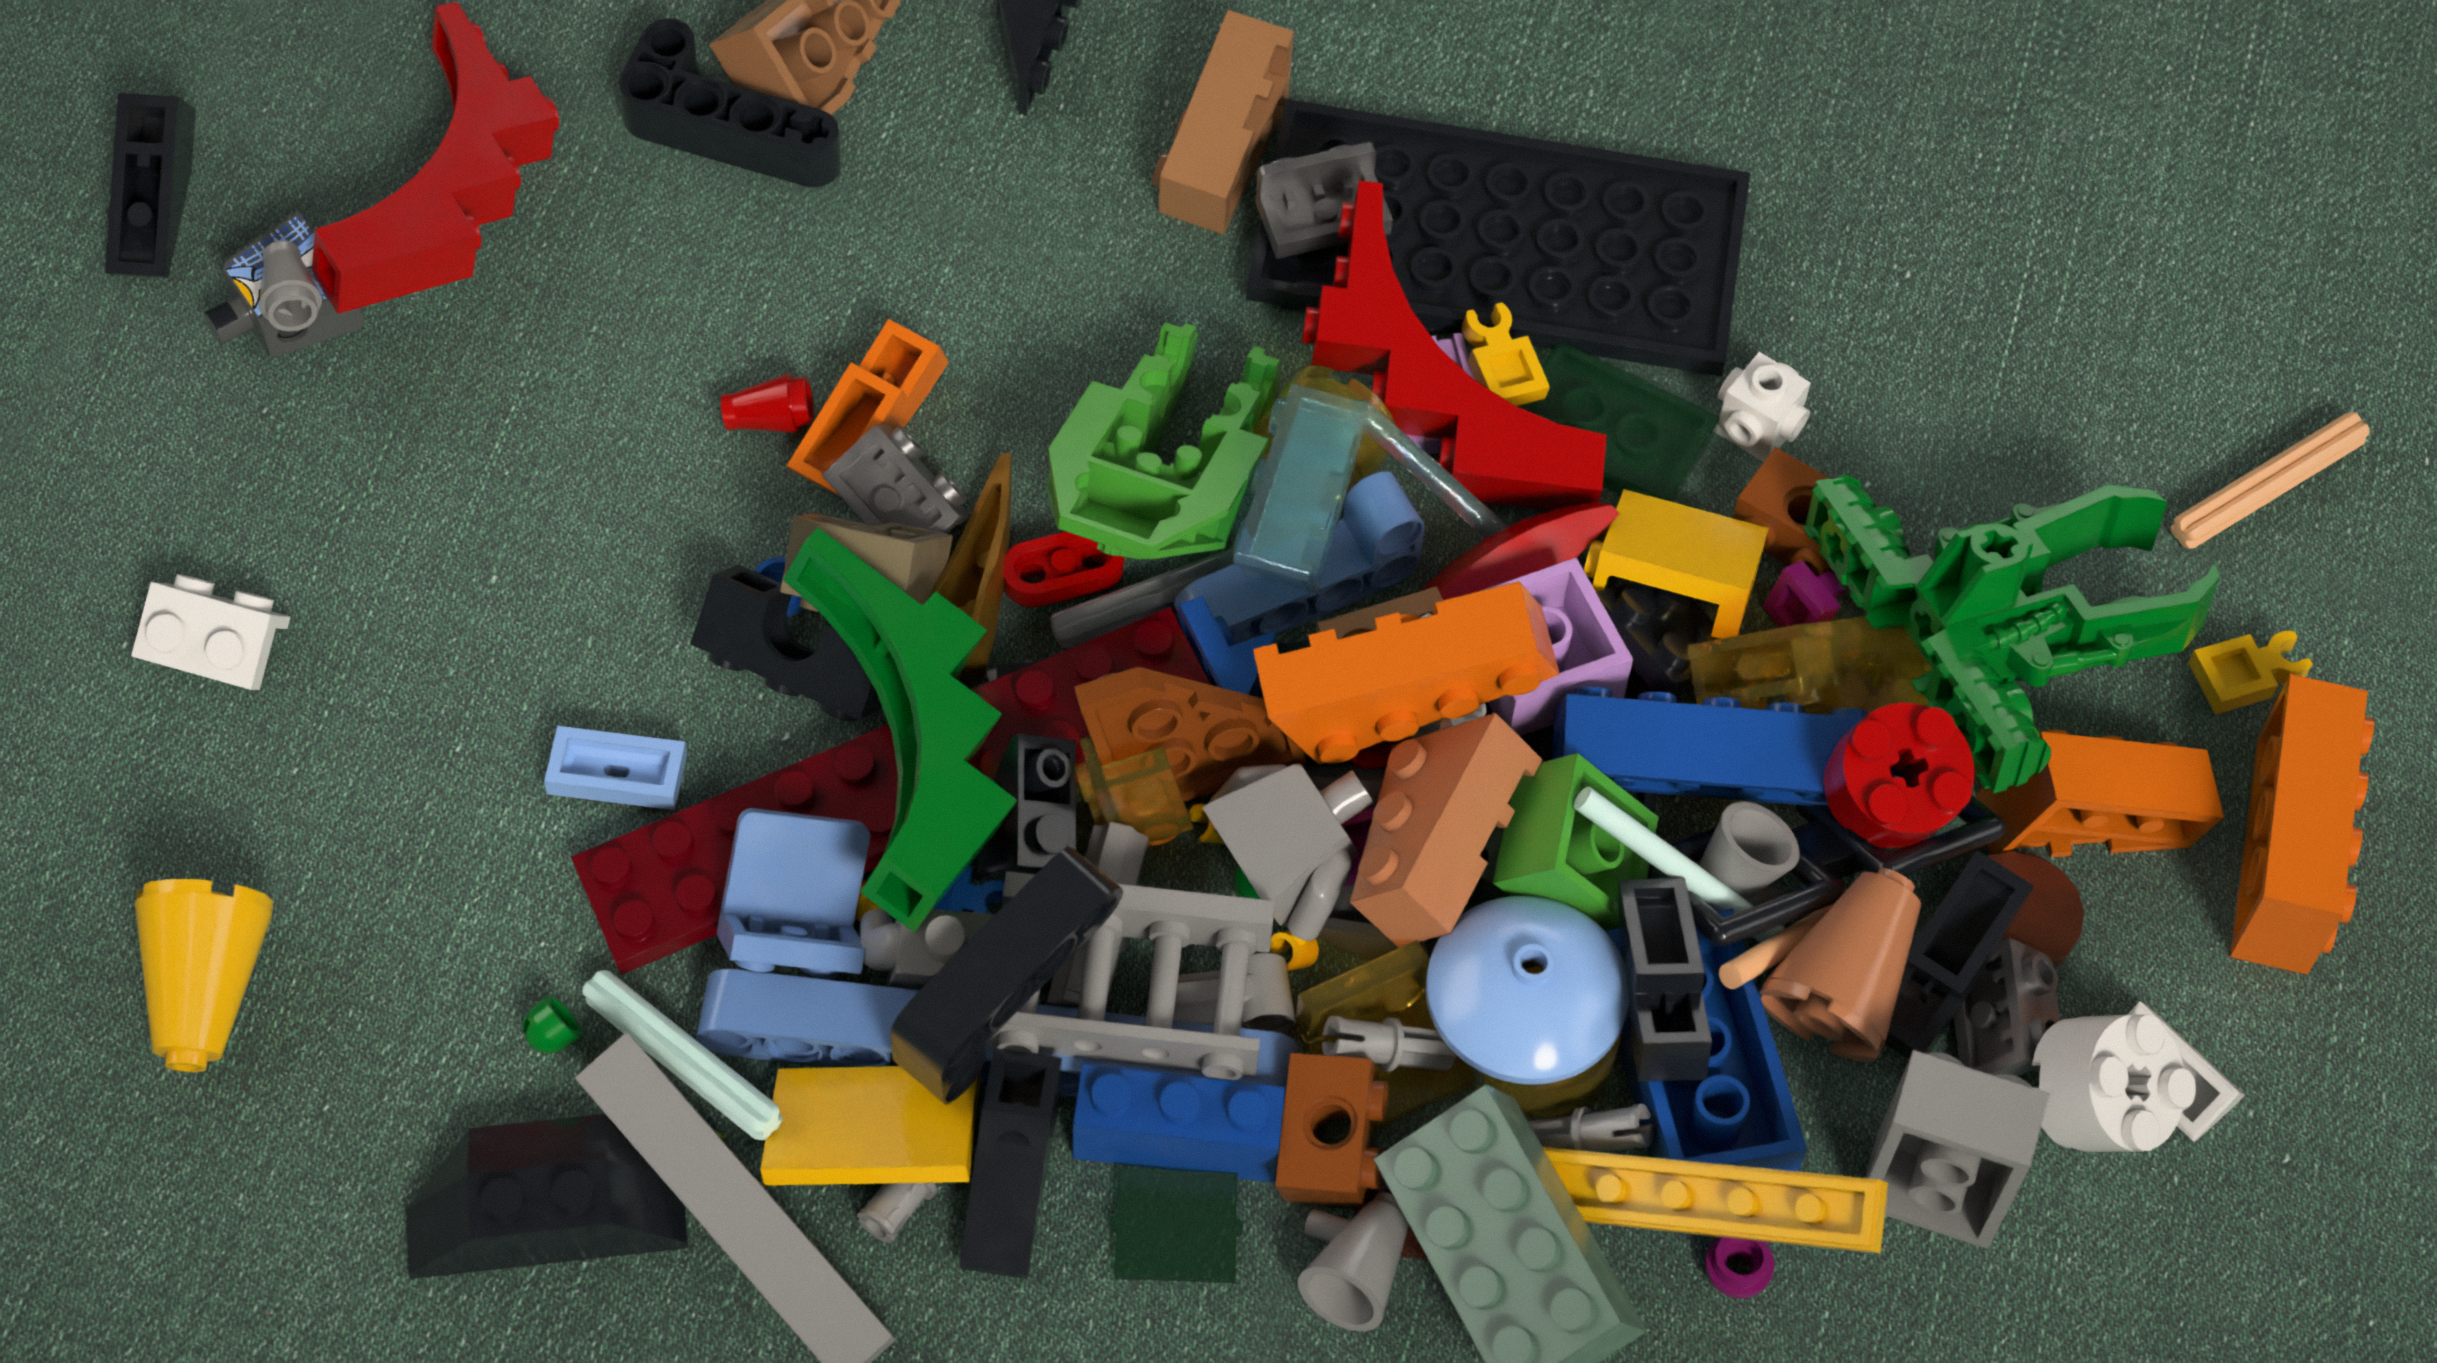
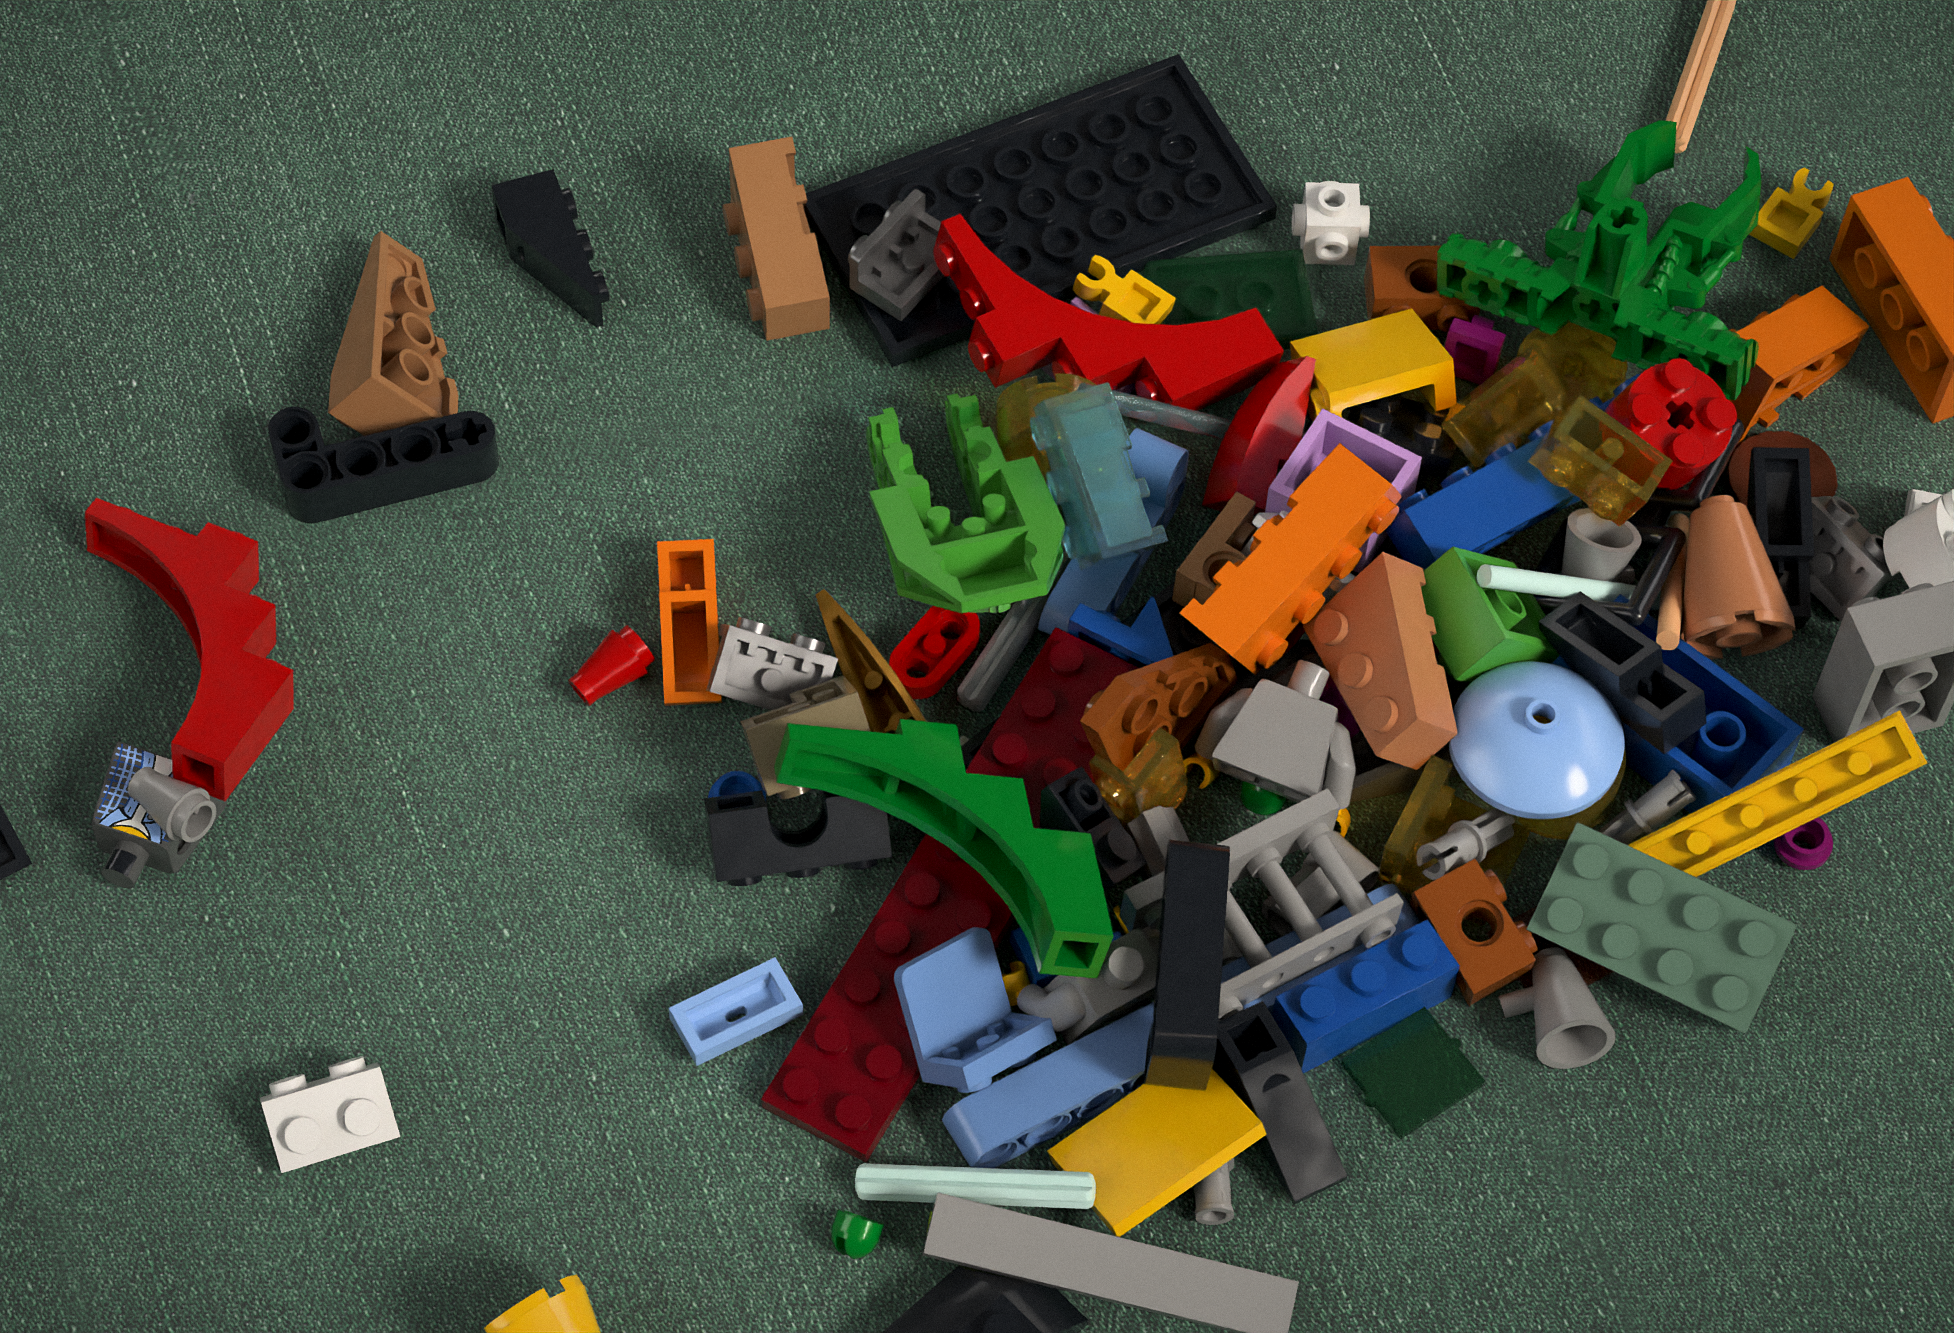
camera: 35 degrees left, 0 degrees up
none -> clear yellow brick [1528,395,1673,527]

